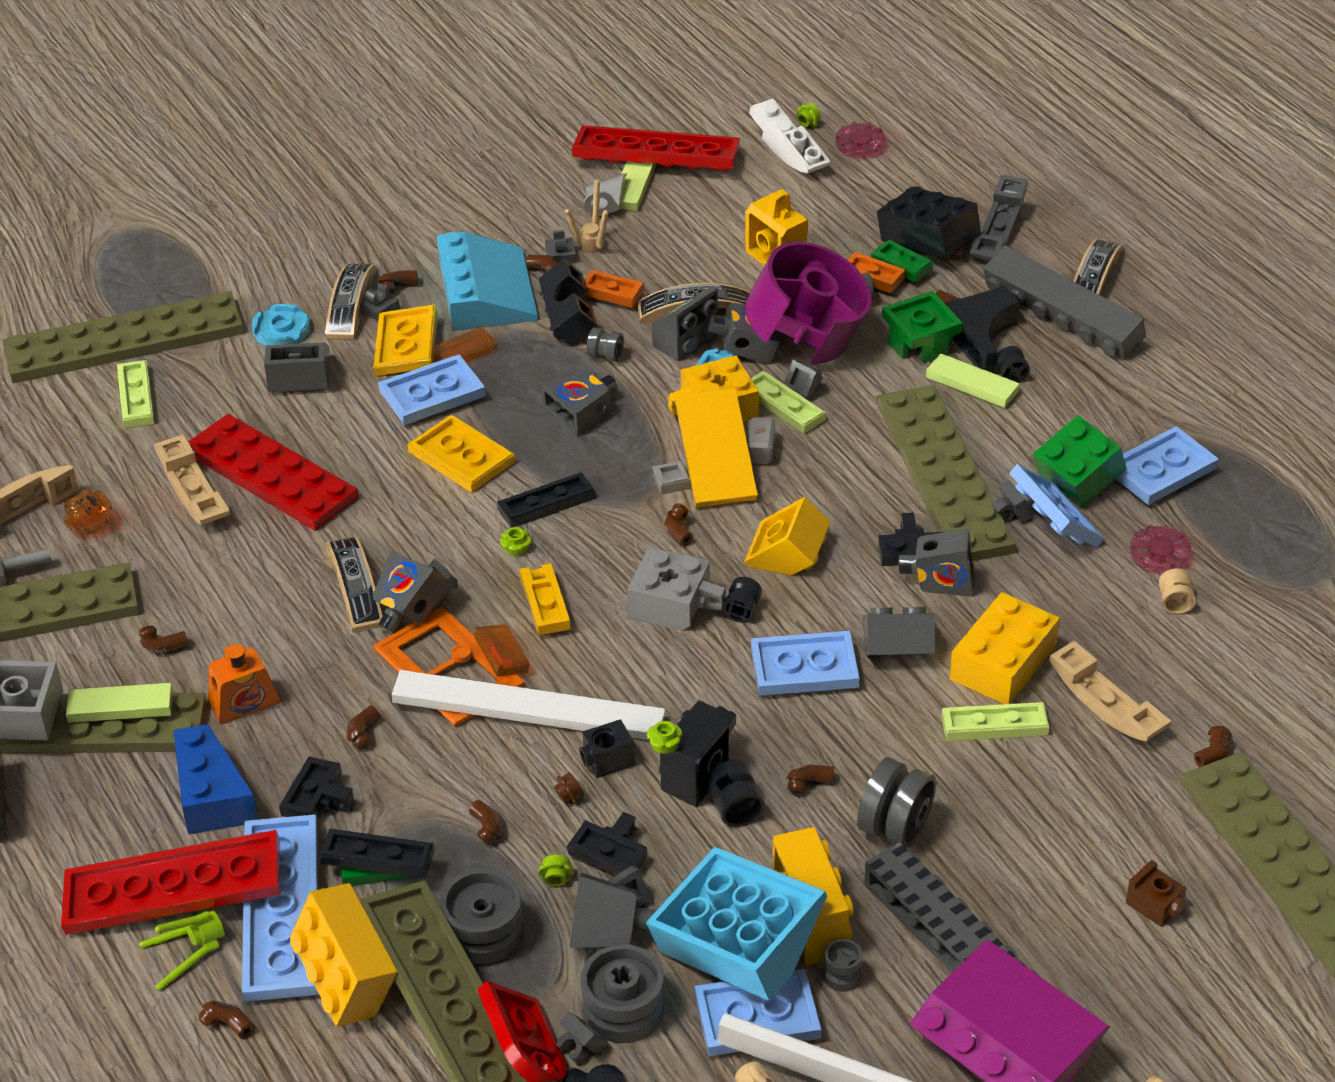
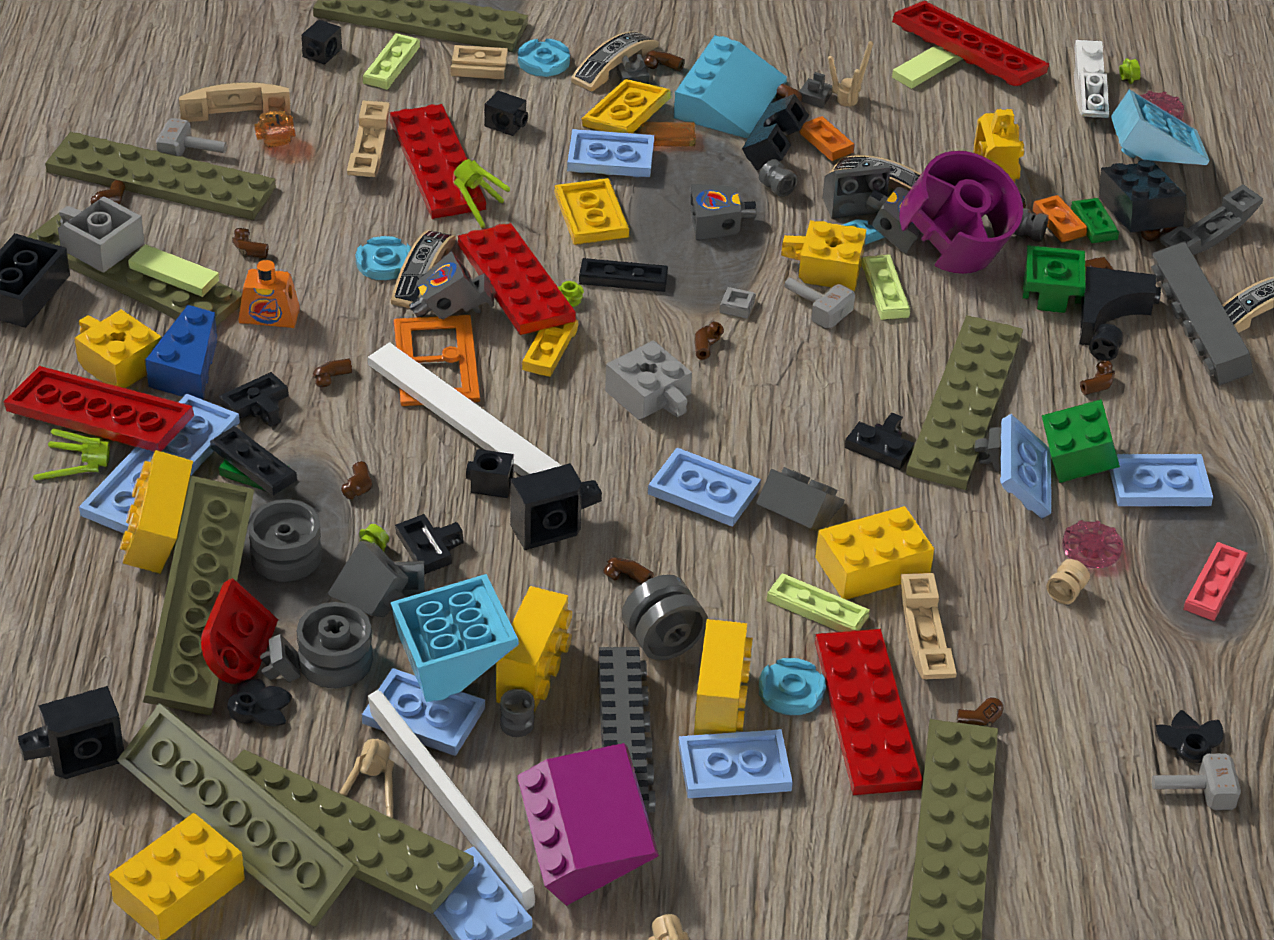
camera: 30 degrees right, 0 degrees up
reddish brown arm [198,1000,255,1039] -> none
dark grey slope [264,342,330,392] -> none
clear orange tile [474,624,530,677] -> none
reddish brown plate [554,772,585,805] -> none
light grey piece [585,173,627,217] -> none
lime plate [647,721,682,754] -> none
yellow tile [675,388,758,508] -> none
black wheel [706,760,765,827] -> none
black wheel [723,577,762,623] -> none
yellow slope [744,497,831,576] -> none
dark grey tile [784,359,823,399] -> none
dark grey torso [899,529,976,596] -> none
yellowish green tile [926,354,1020,408] -> none
reddish brown brick [1126,860,1187,927] -> none
none -> yellow hinge [74,309,162,388]
none -> black brick [301,19,342,65]
none -> medium azure tile [355,236,411,281]
none -> tan plate [451,45,508,79]
none -> lime plant [453,159,510,229]
none -> red plate [458,223,576,335]
none -> black brick [484,90,528,136]
none -> light blue plate [678,729,793,798]
none -> yellow brick [694,619,753,735]
none -> medium azure tile [758,658,826,715]
none -> red plate [815,629,922,795]
none -> reddish brown arm [1080,361,1115,395]
none -> medium azure slope [1111,89,1210,165]
none -> coral tile [1183,542,1248,621]

